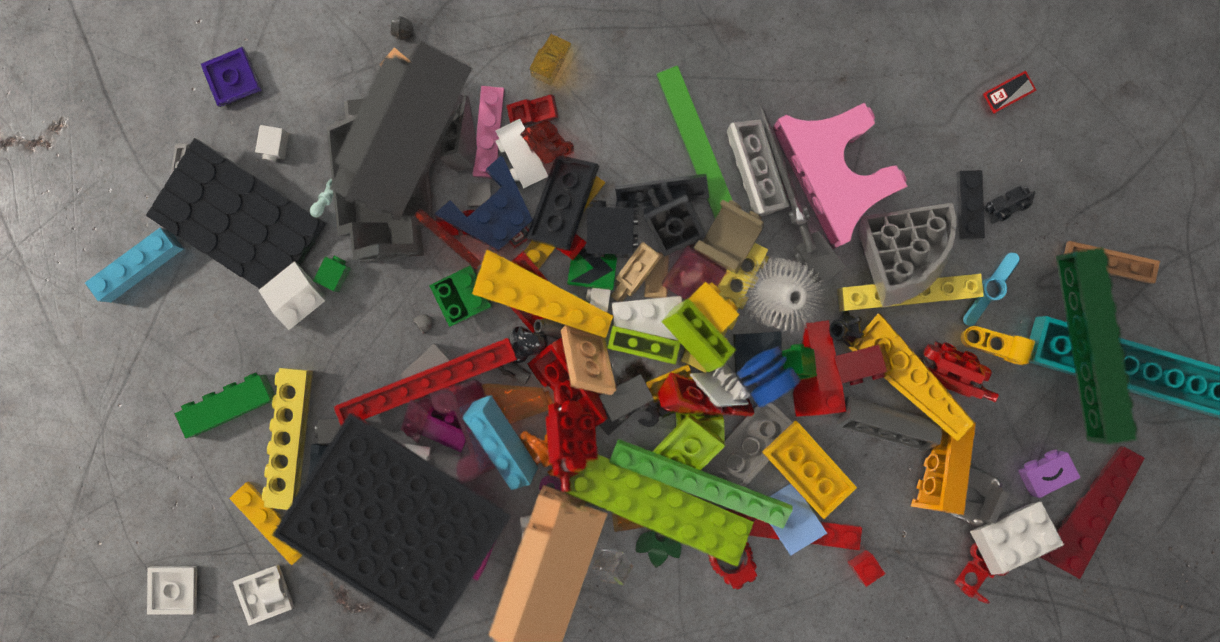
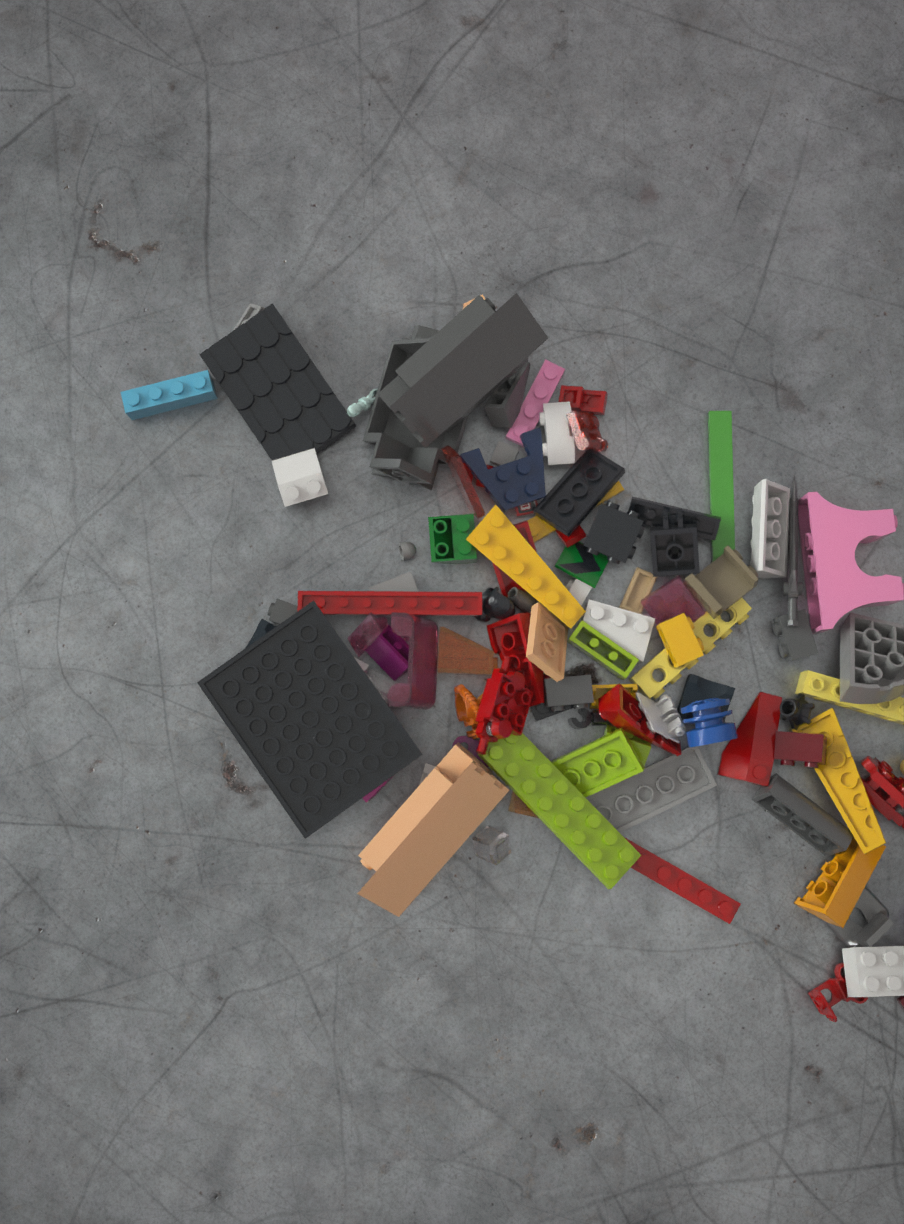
camera: 20 degrees right, 5 degrees down
white plate [147,566,197,614] -> none
green brick [174,372,275,439] -> none
dark purple plate [200,47,262,107] -> none
yellow plate [229,482,303,565] -> none
white plate [233,564,294,626] -> none
white brick [255,125,289,162] -> none
light yellow brick [262,368,313,510] -> none
green brick [313,255,351,292] -> none
dark grey plate [391,16,413,40] -> none
medium azure brick [463,395,538,490] -> none
dark grey pin [497,361,532,386] -> none
clear yellow arch [529,34,571,86] -> none
bright green plate [609,439,793,529] -> none
tan hinge [611,242,662,302] -> none
dark green plate [635,530,682,568] -> none
lime brick [661,298,736,373] -> none
red piece [708,542,758,590] -> none
white piece [739,257,824,332] -> none
yellow plate [762,420,857,519] -> none
light blue window [769,484,827,556] -> none
green brick [782,344,817,380] -> none
red brick [847,550,885,587] -> none

